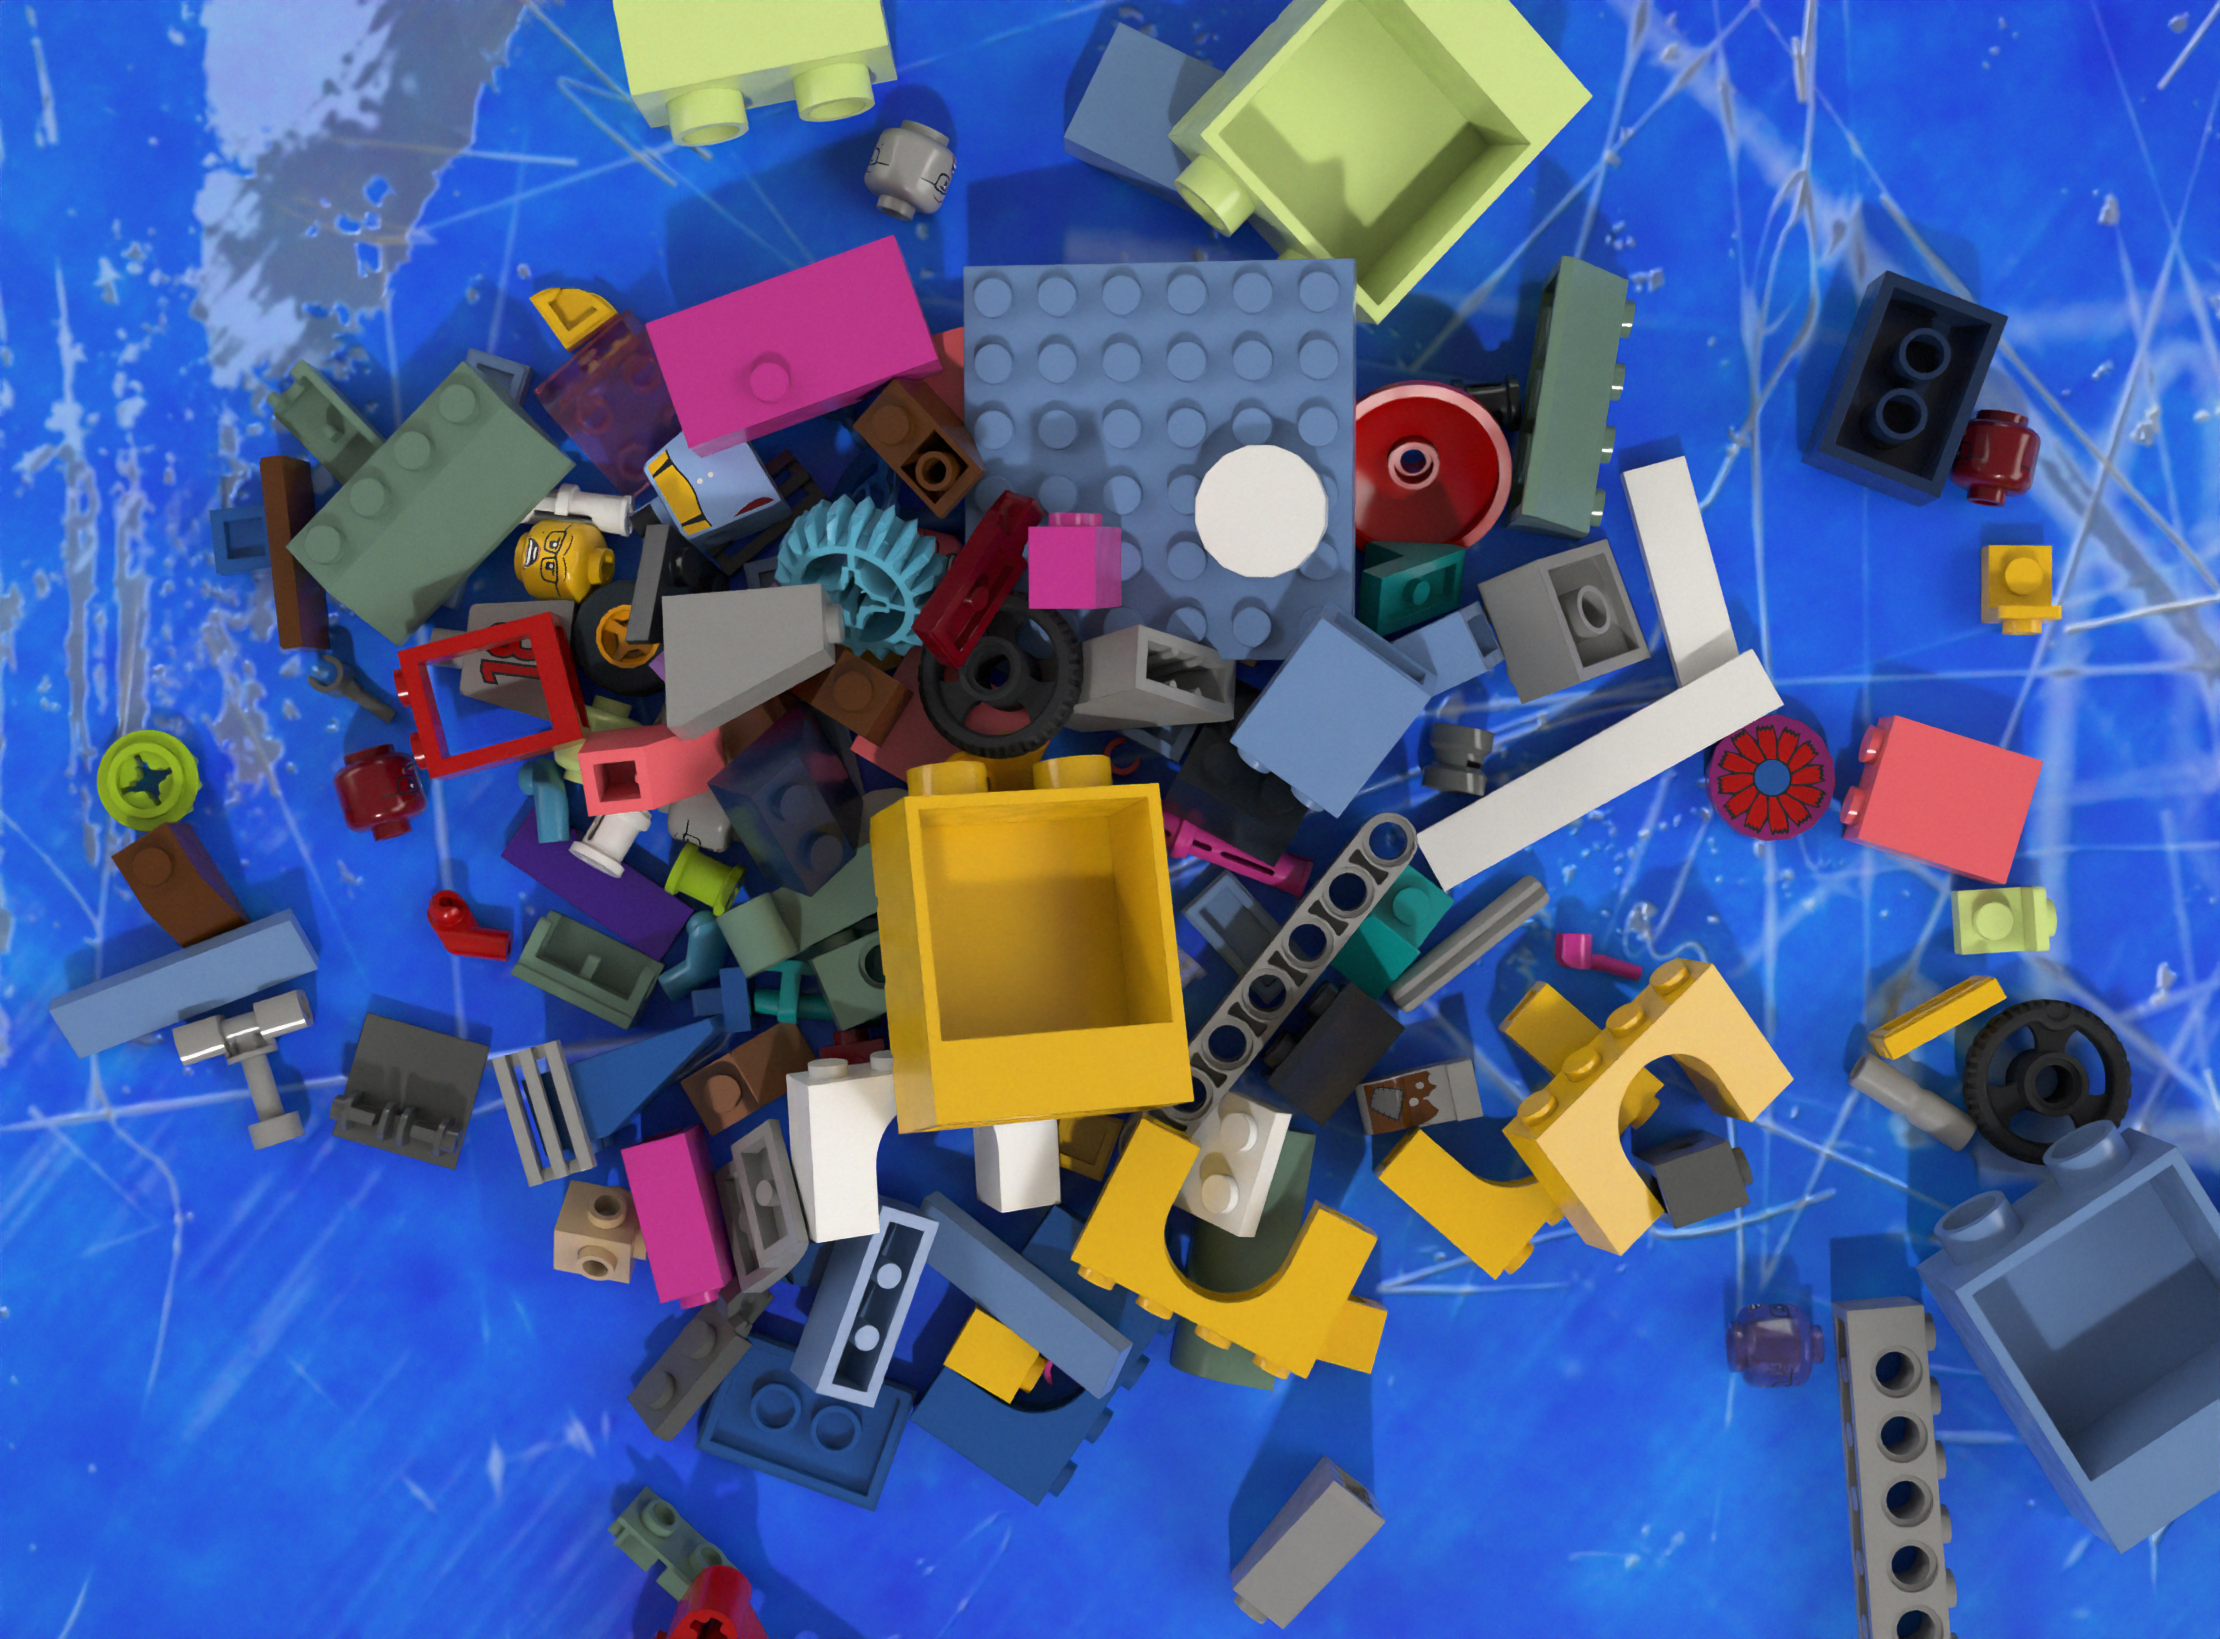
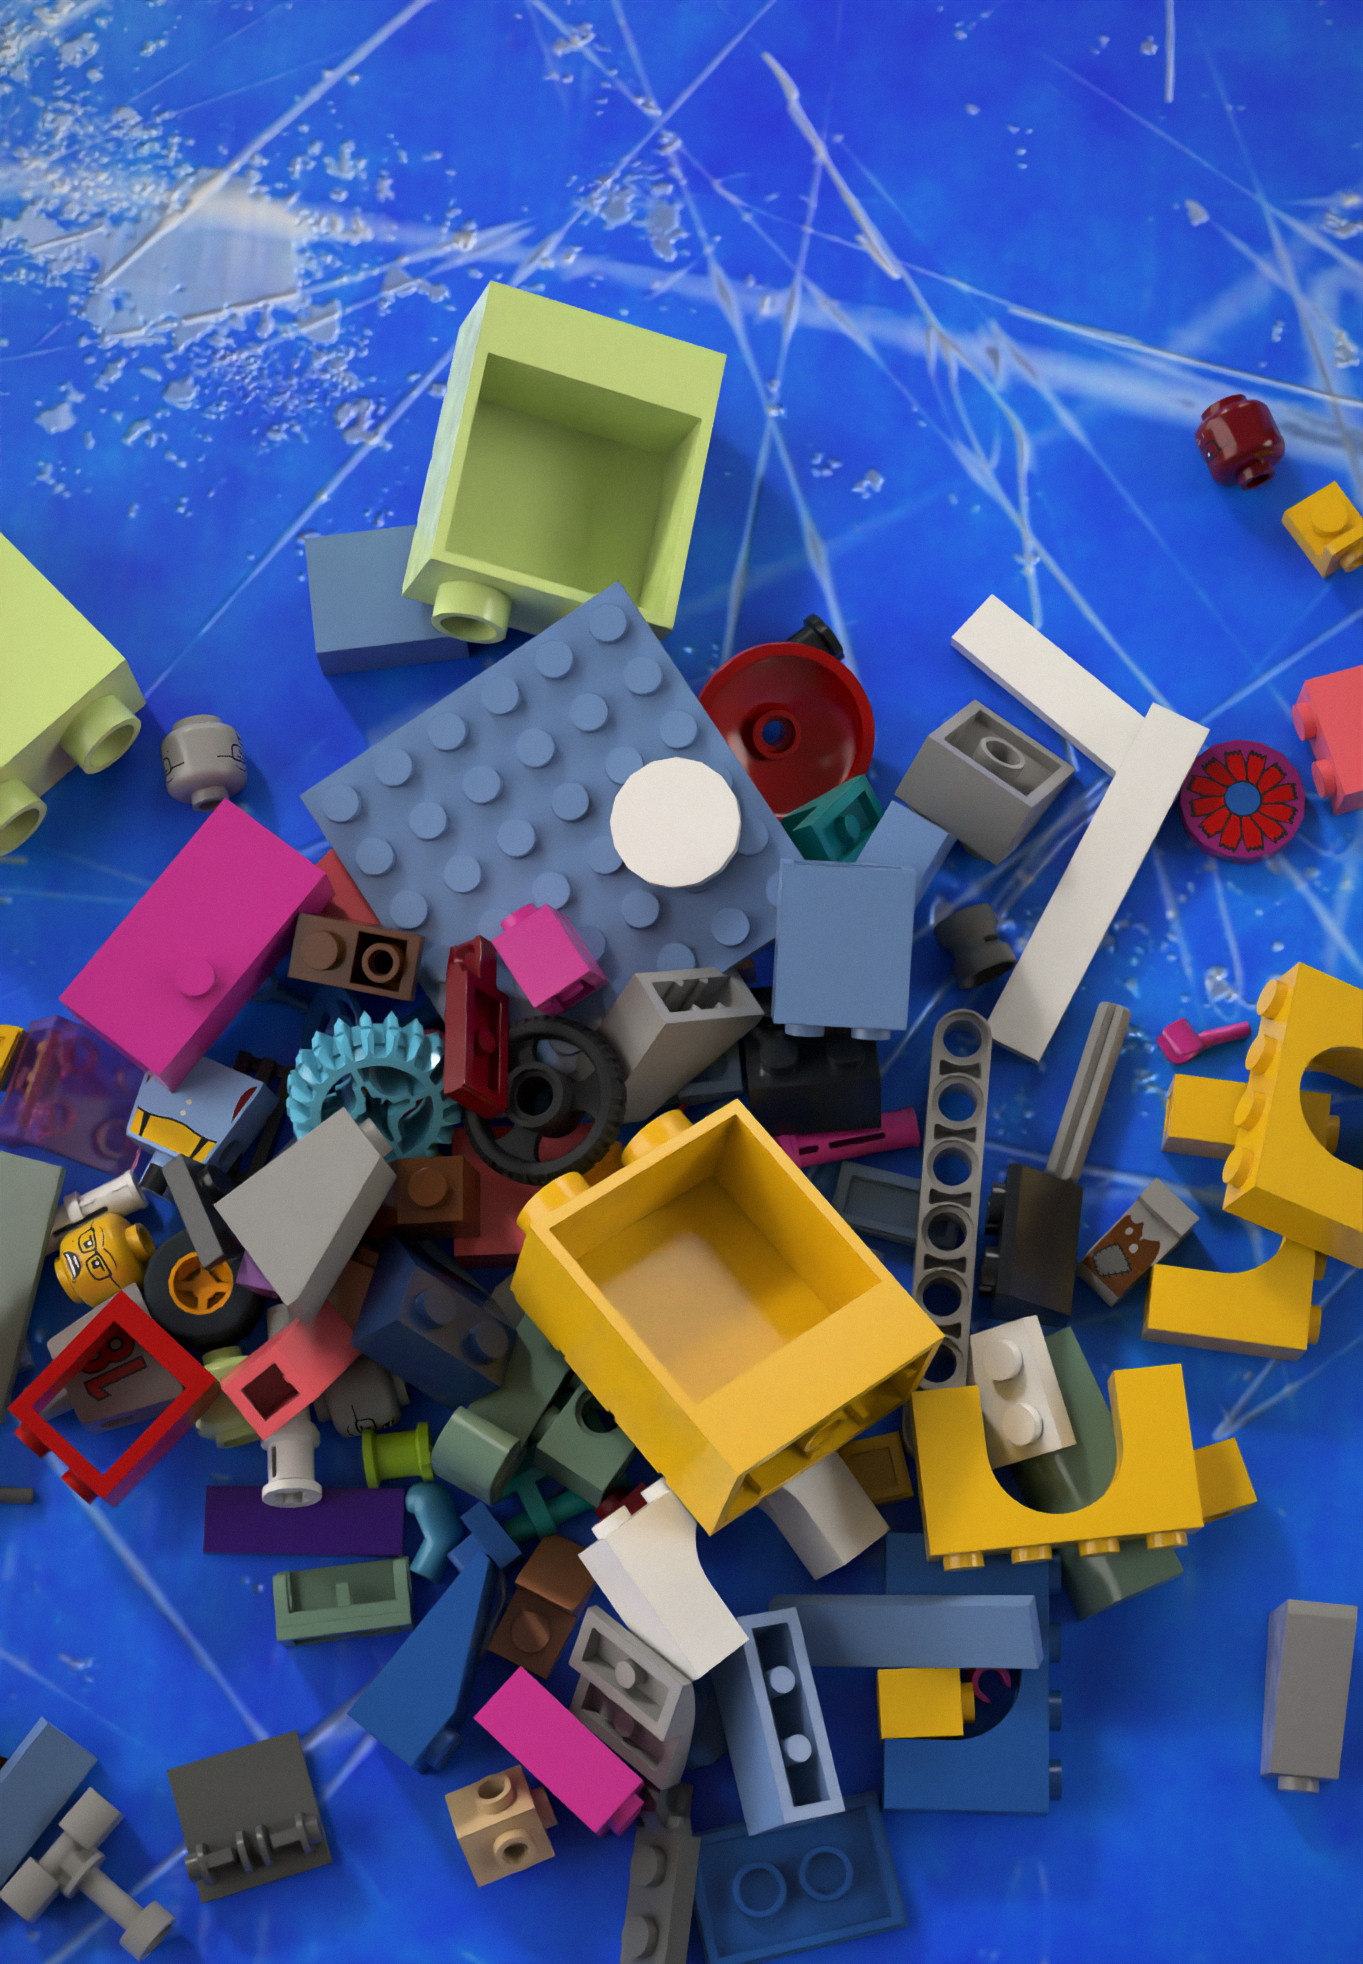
camera: 30 degrees left, 15 degrees down
dark red head [333,744,427,842] -> none
red arm [427,890,513,962] -> none
light grey tile [491,1039,597,1187] -> none
dark azure arm [517,757,571,843] -> none
teal slope [1329,864,1455,1001] -> none
sand green slope [1504,255,1635,541] -> none
dark blue brick [1800,270,2008,507] -> none

